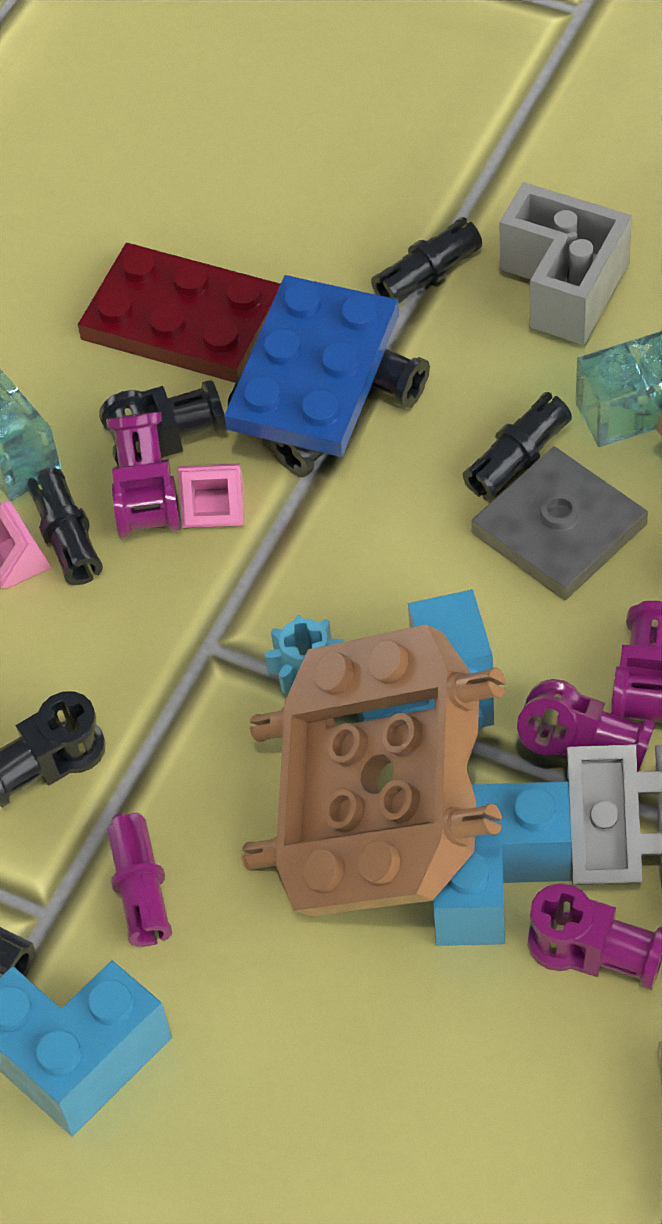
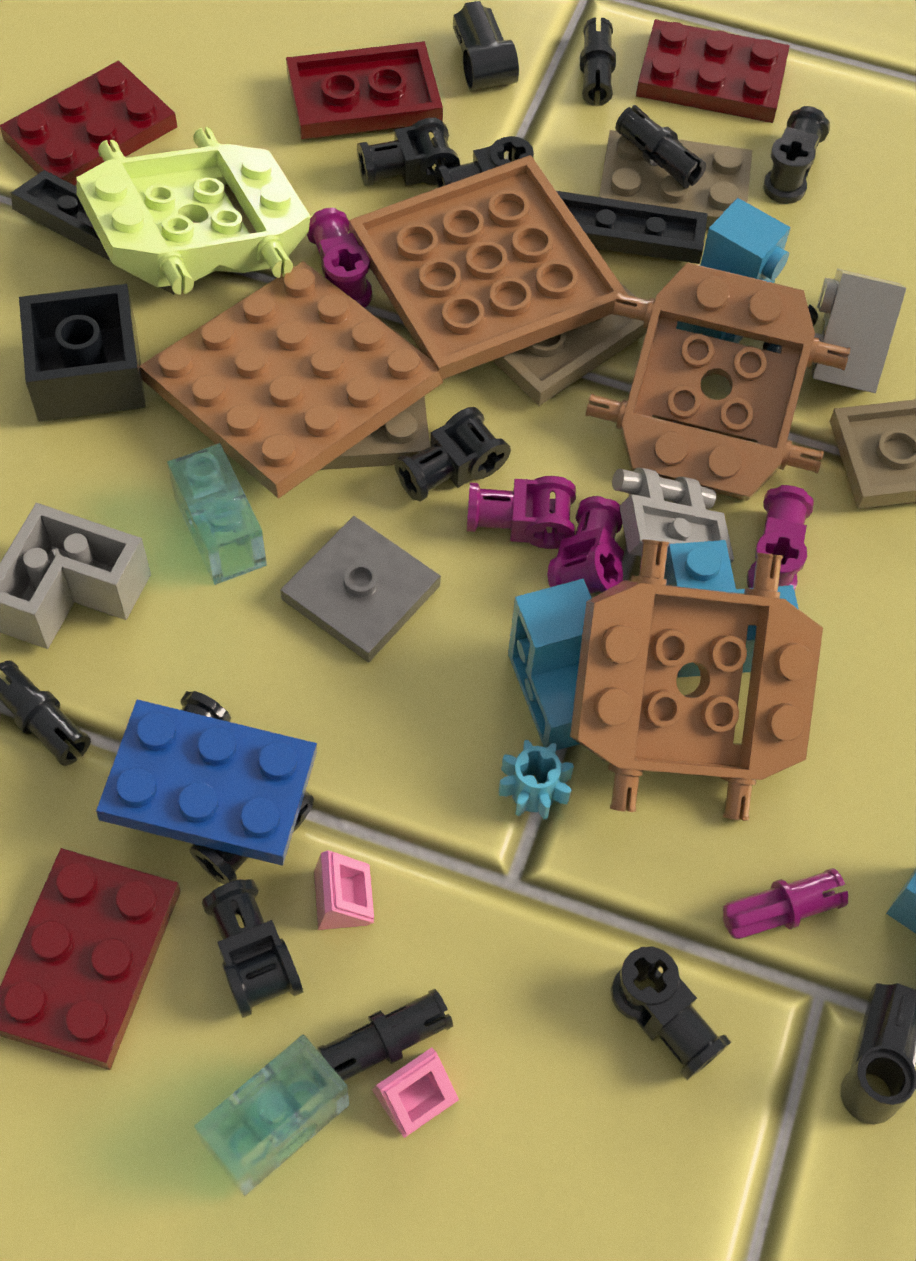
camera: 105 degrees left, 5 degrees up
magenta connector [106,411,181,538] -> none
black pin [462,392,572,501] -> none

